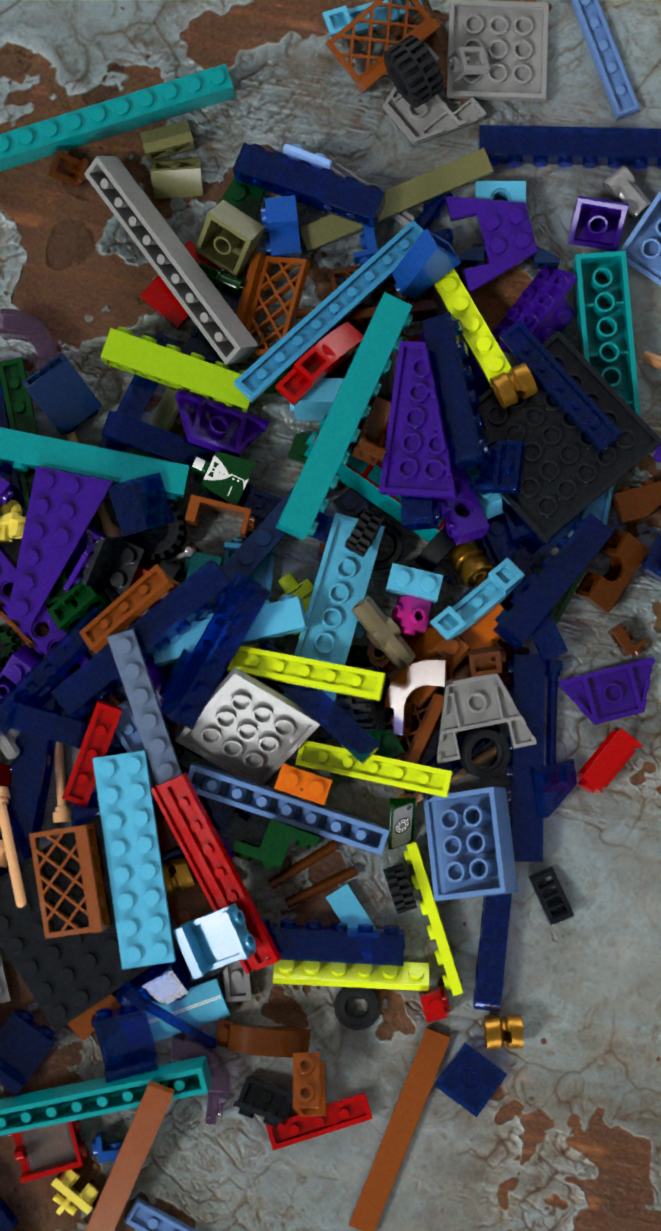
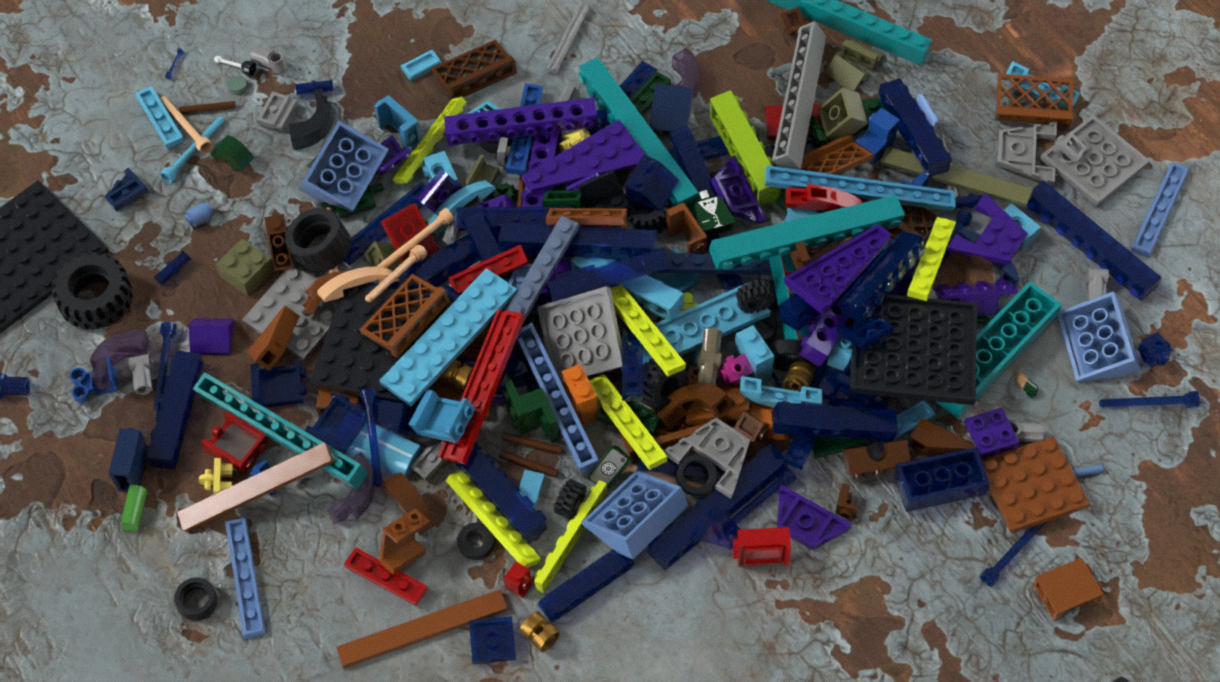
camera: 45 degrees right, 25 degrees down
black bracket [233,1076,293,1128] -> none
black tyre [384,35,444,108] -> none
blue slope [392,229,461,300] -> none
pearl gold wheel [490,362,538,409] -> none
clear blue plate [500,320,622,452] -> none
black slope [528,866,574,925] -> none
dark purple slope [568,196,628,251] -> none

